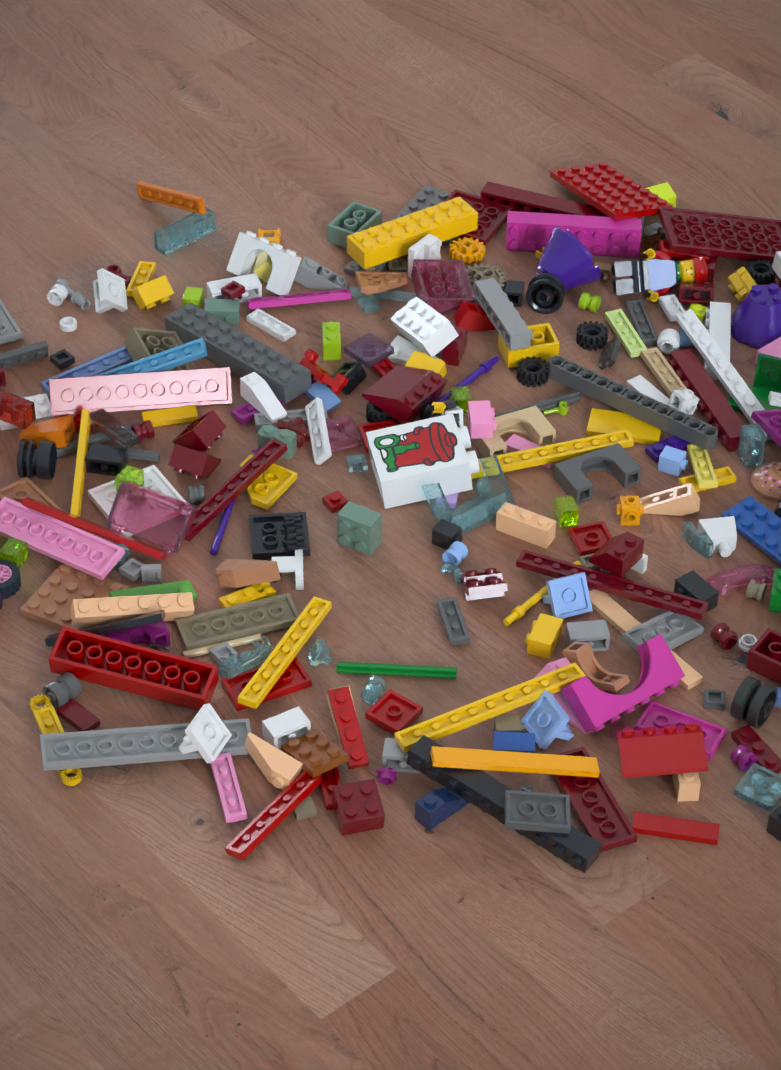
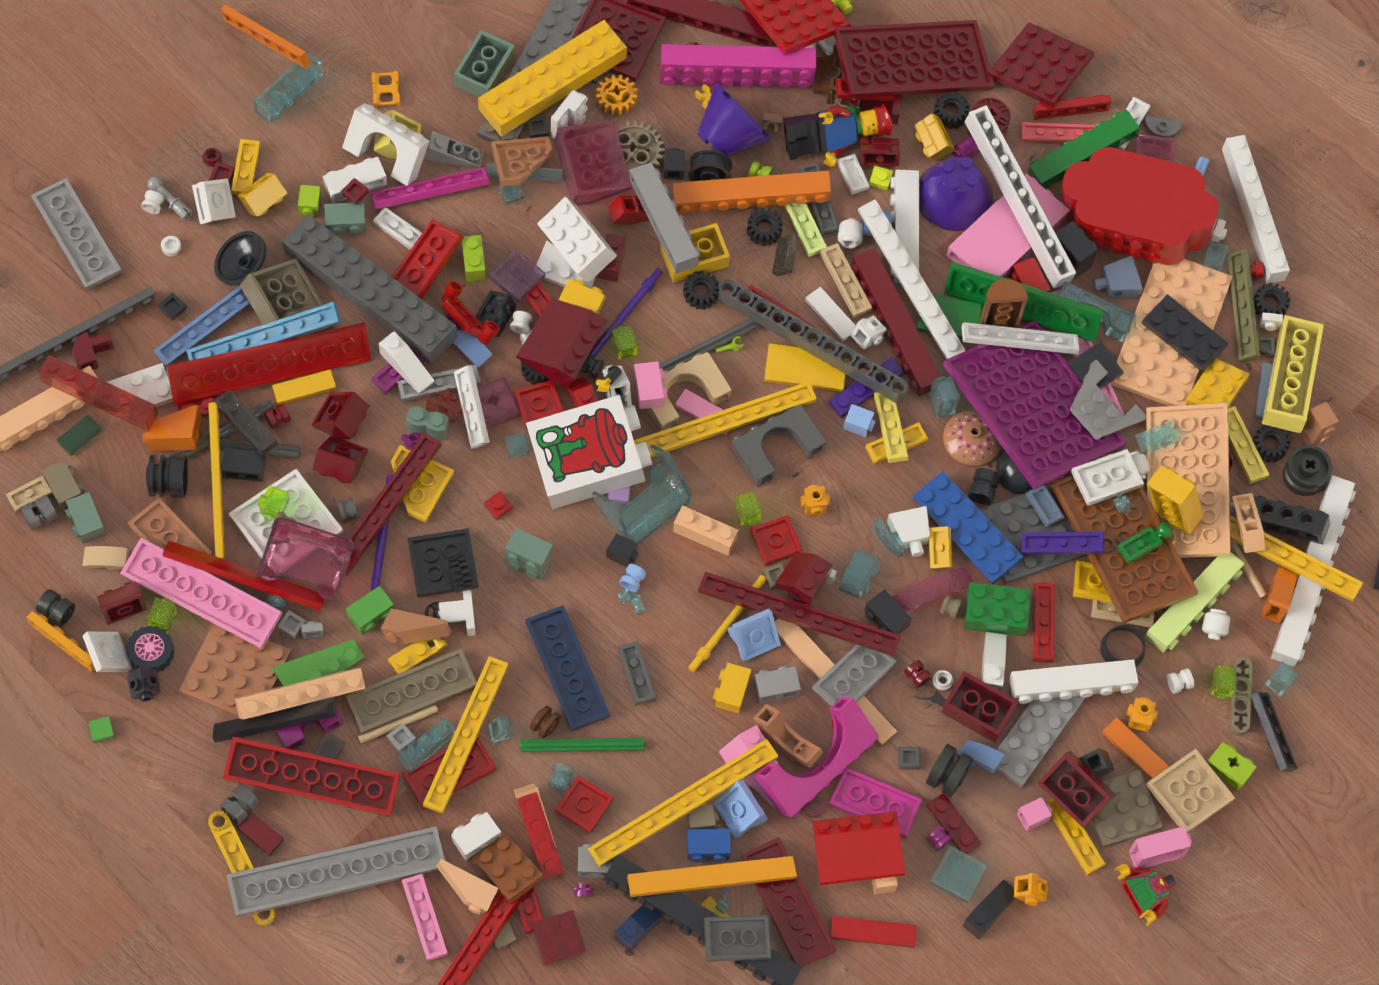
camera: 10 degrees left, 25 degrees up
white bracket [179,703,232,763] -> none
brick [460,568,508,601] -> none
light nougat slope [639,483,700,516] -> none
none -> black dish [214,231,266,286]
none -> bright green brick [346,586,395,635]
none -> red tile [392,219,464,299]
none -> white wheel [510,311,532,334]
none -> dark blue plate [525,605,610,732]
none -> reddish brown wheel [530,705,561,739]
none -> orange brick [673,171,831,214]
none -> clear light blue brick [838,548,880,600]
none -> yellow plate [929,526,952,569]

